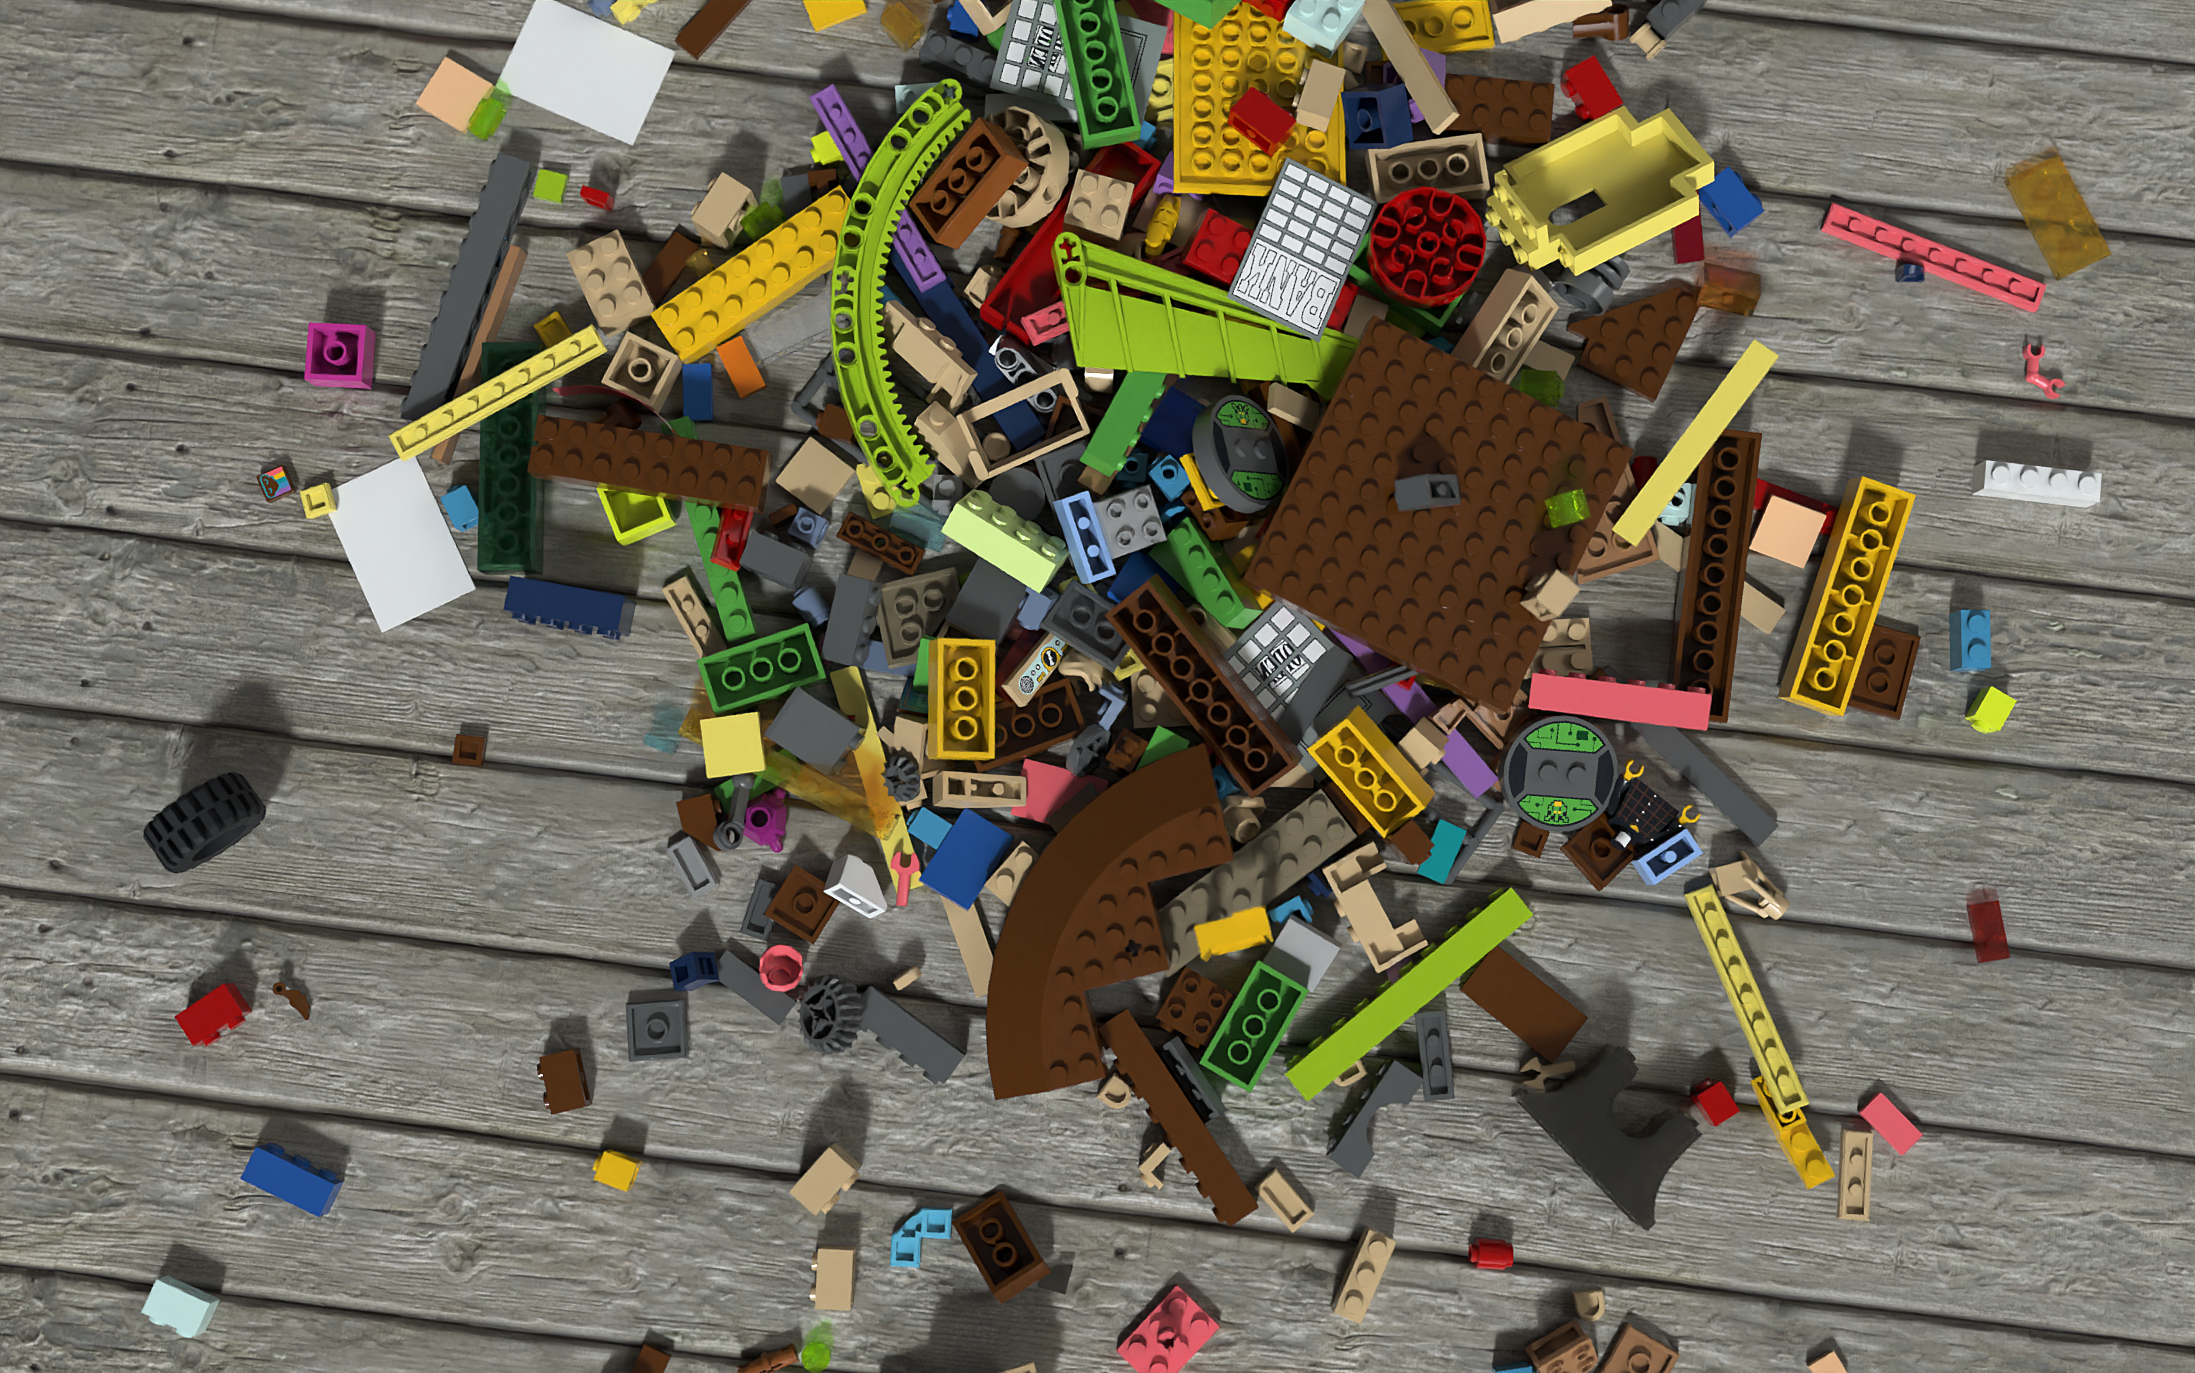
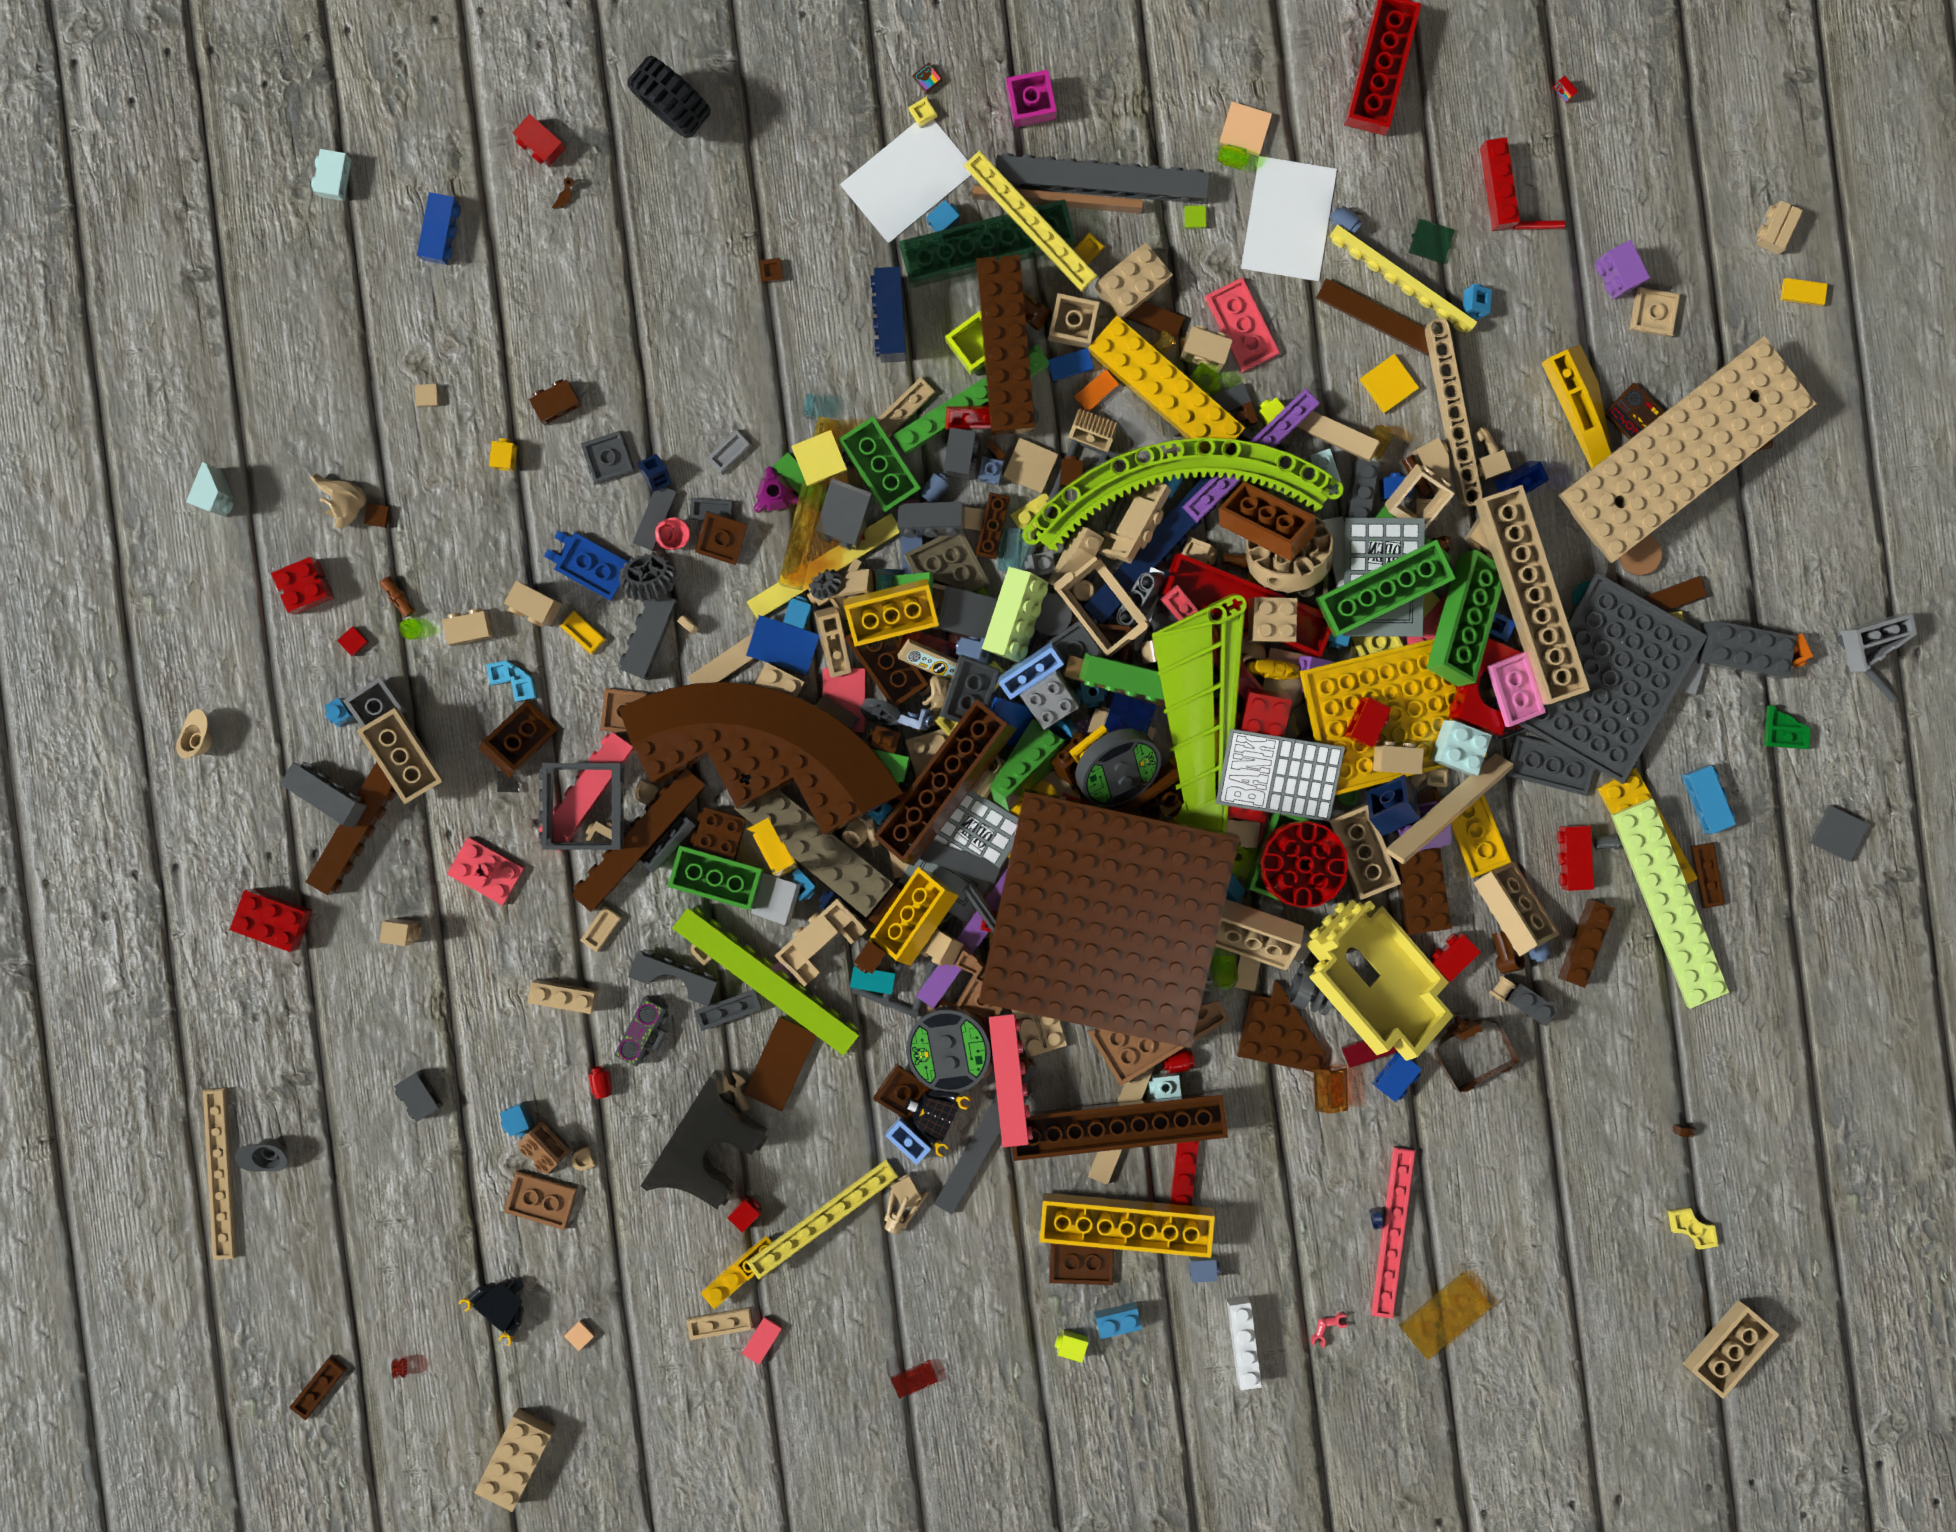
camera: 75 degrees right, 5 degrees up
coral sticker [553,385,680,437] -> none
red tile [579,185,615,211] -> none
reddish brown slope [676,794,730,852] -> none
dark grey piece [713,772,755,851] -> none
white slope [823,854,887,918] -> none
coral bar [890,851,921,906] -> none
dark azure brick [1148,454,1191,503] -> none
tan tile [1267,382,1320,432] -> none
dark grey slope [1395,475,1461,511] -> none
reddish brown tile [1511,821,1550,859] -> none
tan brick [1519,570,1580,621] -> none
clear neon green brick [1545,488,1591,529] -> none
light yellow tile [1612,339,1779,547] -> none
light nougat tile [1749,494,1827,569] -> none
none -> tan tile [415,384,439,407]
none -> coral brick [538,732,634,851]
none -> dark grey window [539,763,624,850]
none -> blue tile [544,530,629,601]
none -> yellow tile [560,610,606,655]
none -> medium nougat tile [600,688,648,733]
none -> dark grey piece [614,996,669,1067]
none -> tan brick [1068,409,1118,453]
none -> sand blue brick [1189,1255,1221,1283]
none -> coral tile [1204,277,1280,373]
none -> tan tile [1295,411,1380,462]
none -> bright green tile [1337,790,1359,806]
none -> reddish brown piece [1433,1016,1520,1093]

